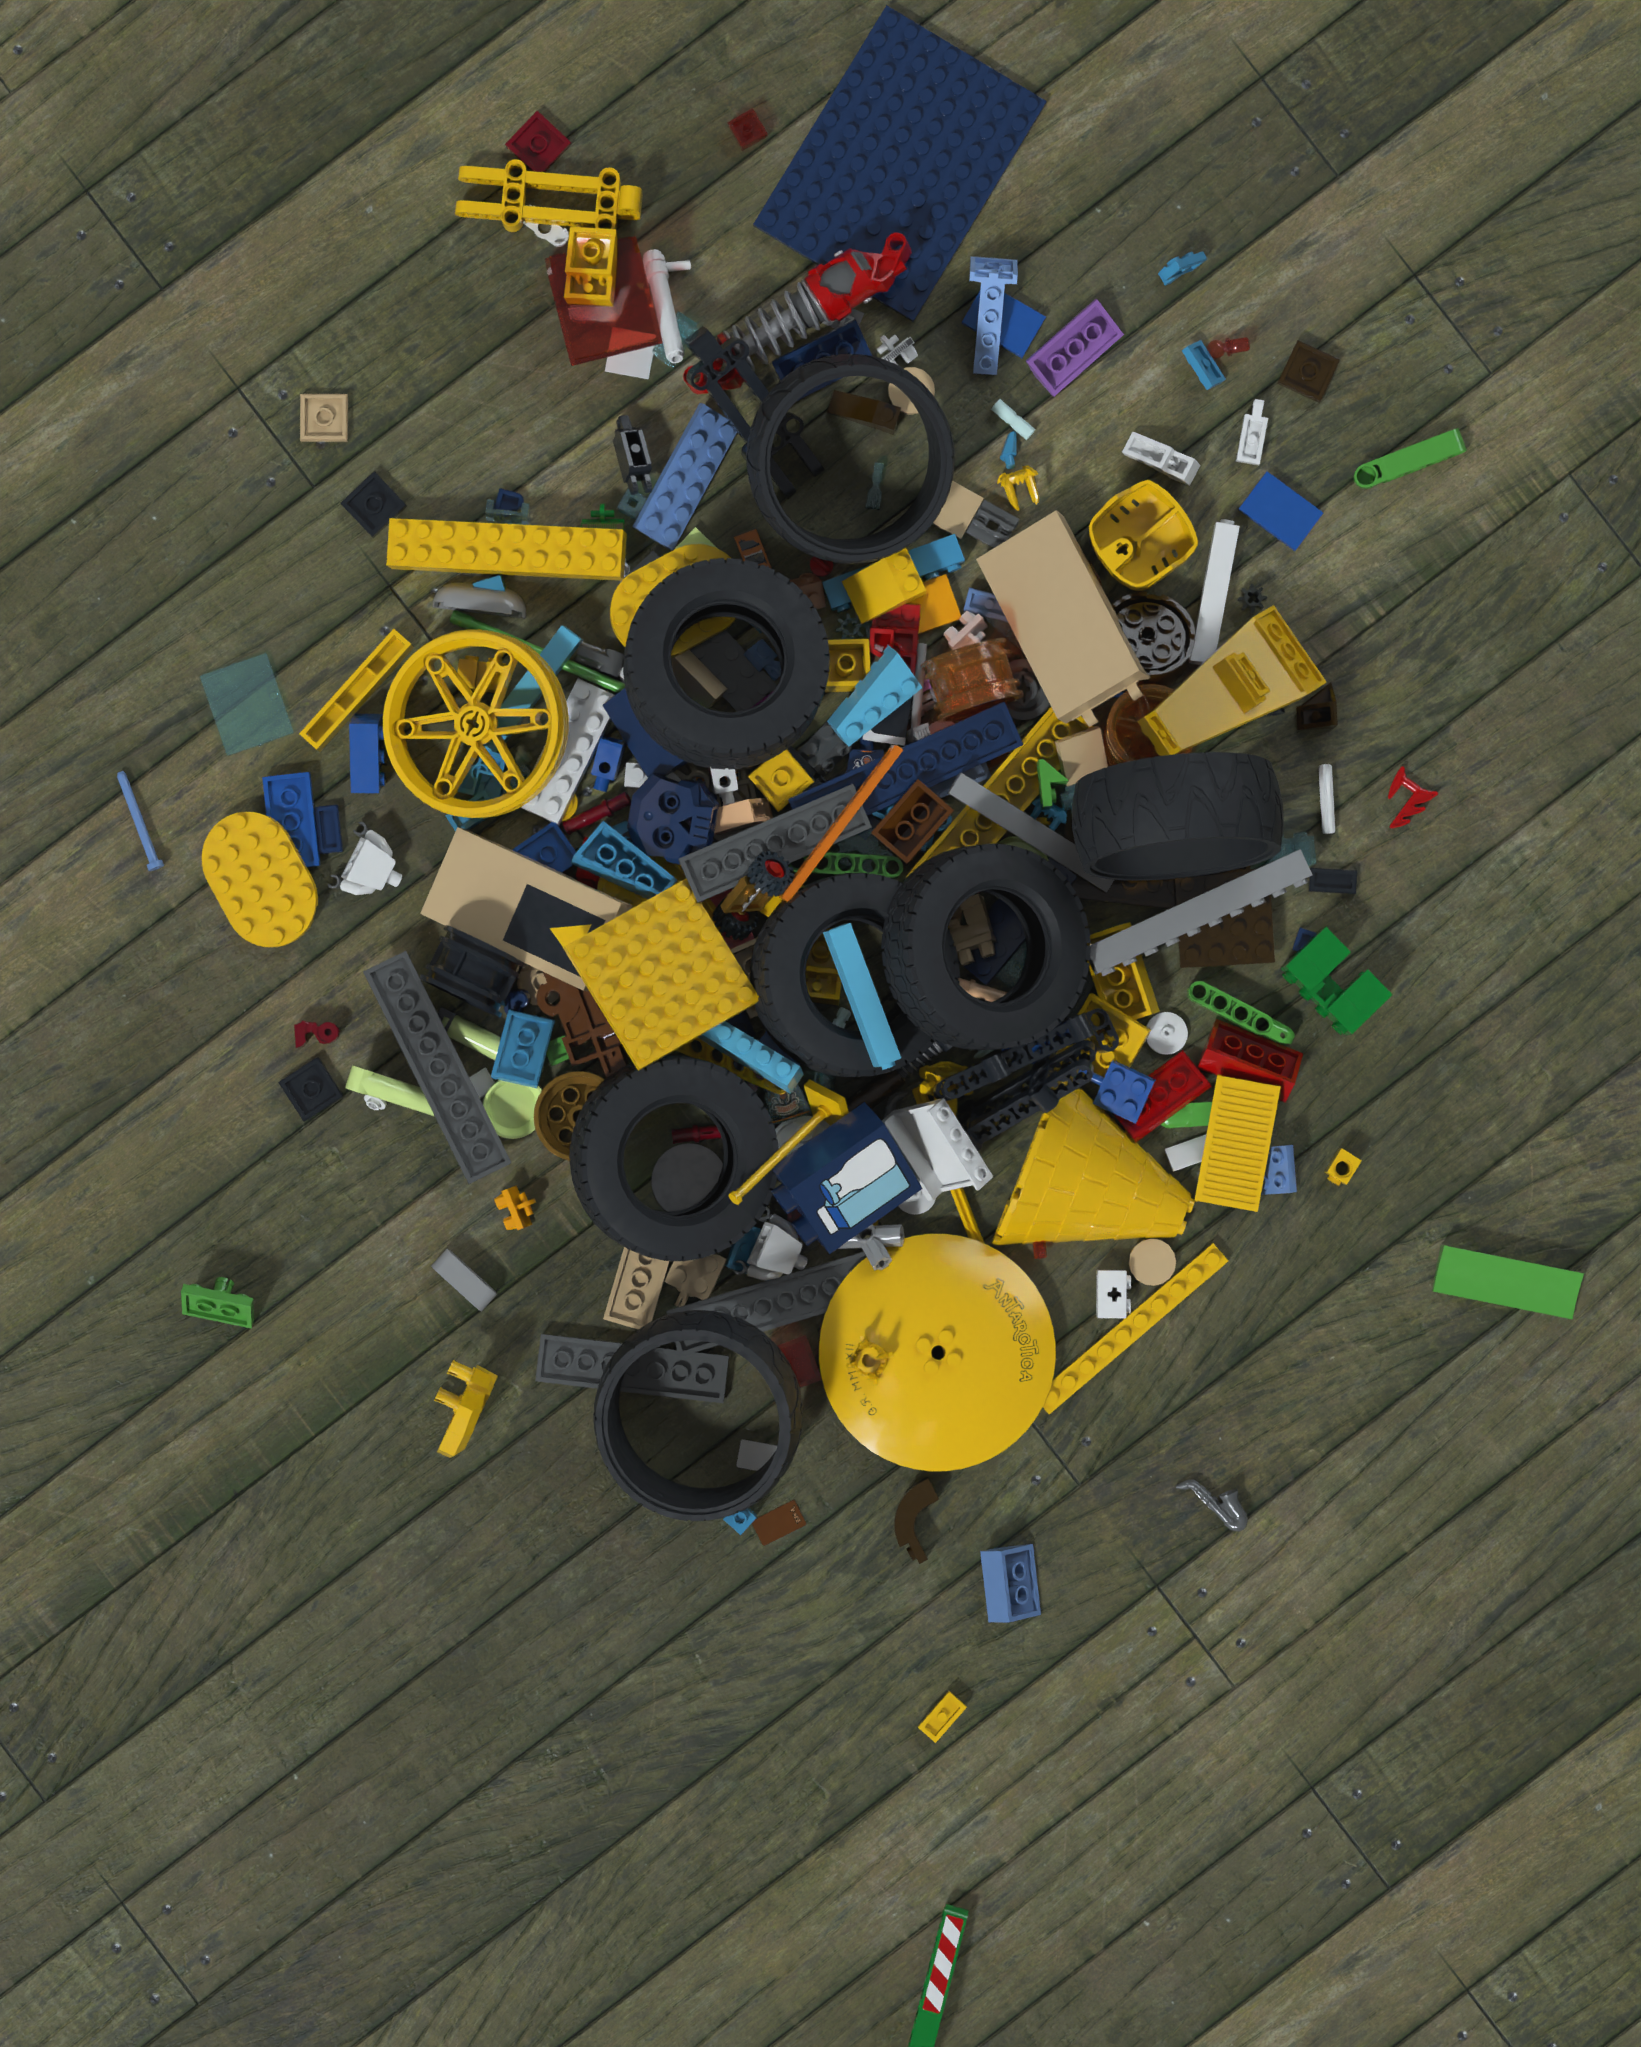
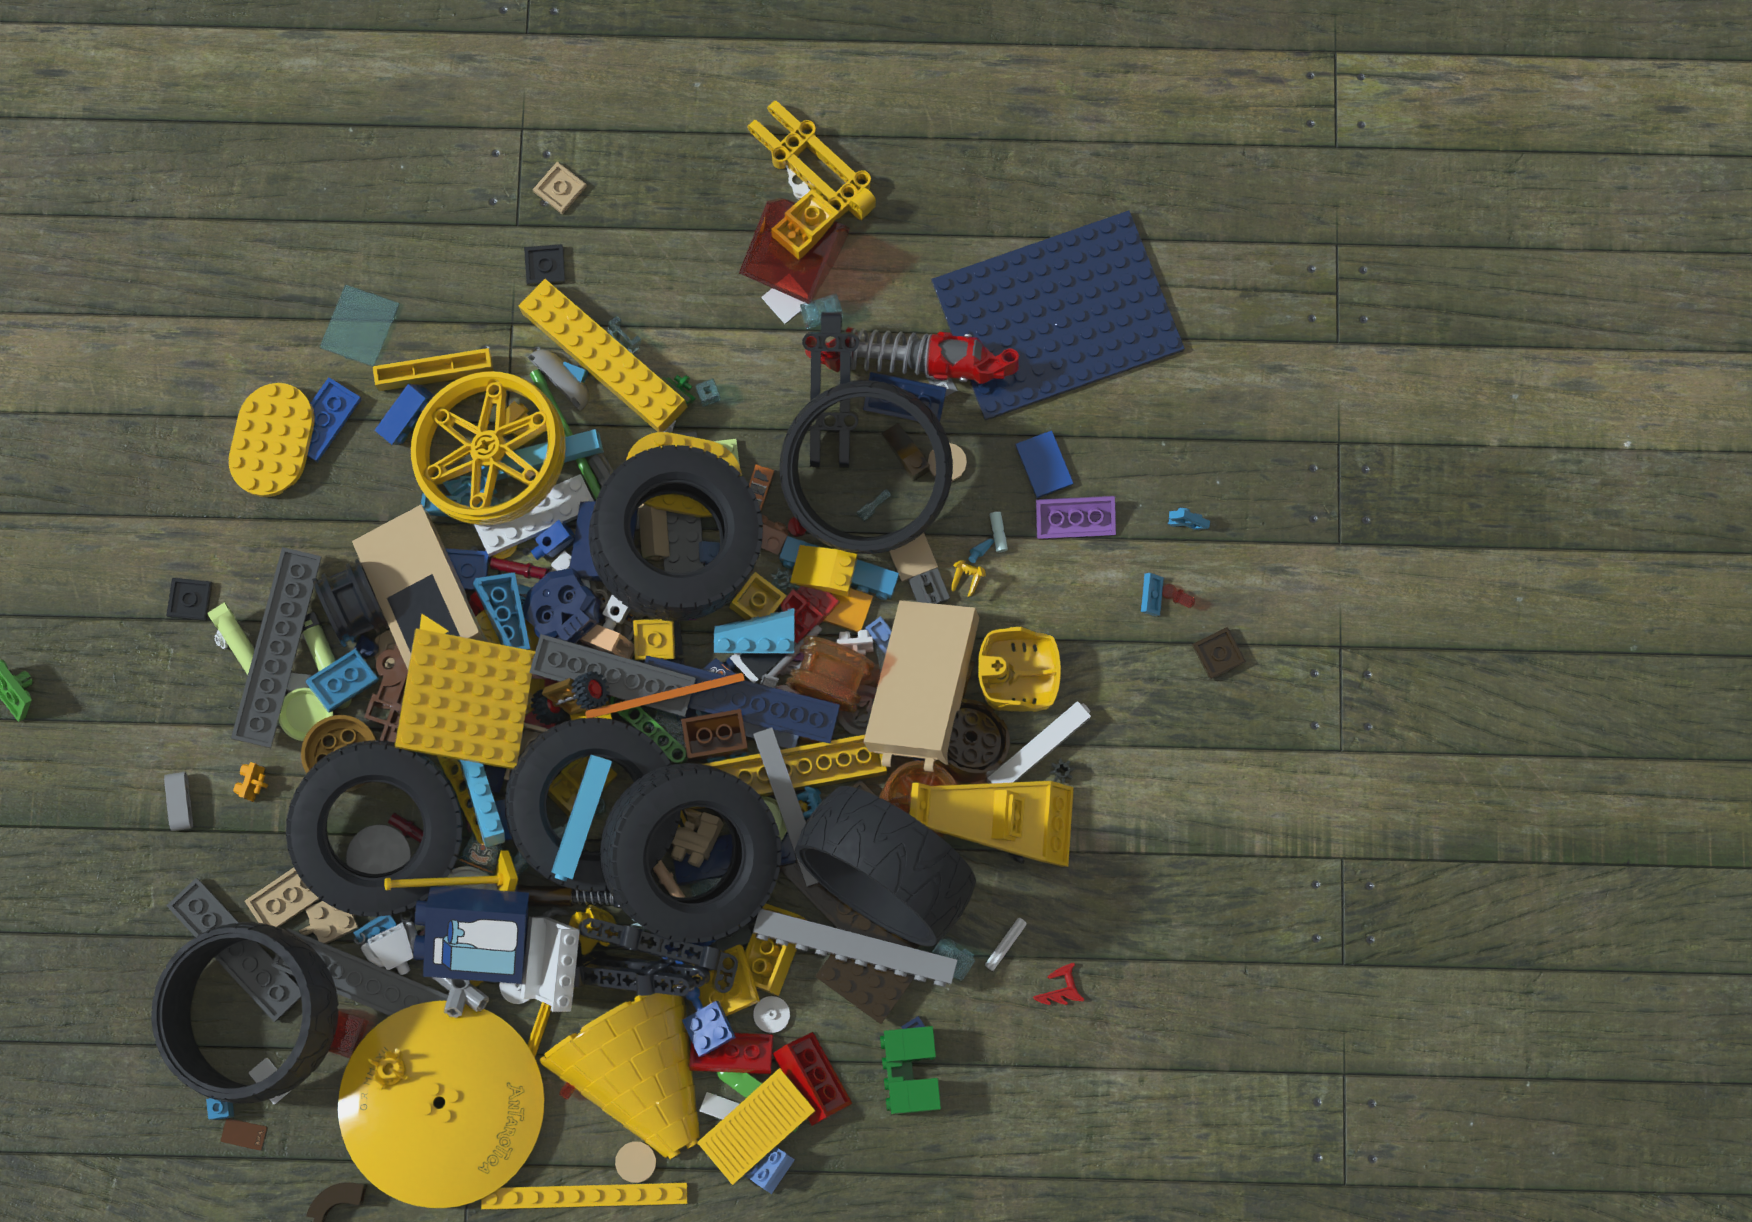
camera: 35 degrees right, 10 degrees down
medium blue bar [117,771,164,871] -> none
dark red leg [294,1020,340,1049] -> none
dark blue tile [314,805,343,854] -> none
white torso [328,822,402,895] -> none
yellow brick [434,1360,498,1458] -> none
dark blue tile [495,488,524,518] -> none
dark red tile [505,111,572,172] -> none
bright green plate [547,1036,569,1066] -> none
black hinge [613,415,652,495] -> none
medium blue plate [632,403,737,550] -> none
white cylinder [642,249,691,363] -> none
clear red piece [727,108,768,151] -> none
dark grey bracket [798,722,855,777] -> none
white hips [877,335,918,365] -> none
light blue bracket [970,256,1018,375] -> none
bright green slope [1037,759,1069,810] -> none
tan tile [1055,726,1108,786] -> none
white brick [1096,1270,1131,1318] -> none
white slope [1122,432,1200,486] -> none
bright green piece [1187,981,1295,1044] -> none
white plate [1236,399,1268,466] -> none
blue tile [1238,471,1323,551] -> none
dark brown slope [1296,682,1338,730] -> none
black tile [1308,868,1357,894] -> none
yellow brick [1324,1148,1362,1186] -> none
bright green piece [1353,428,1467,489] -> none

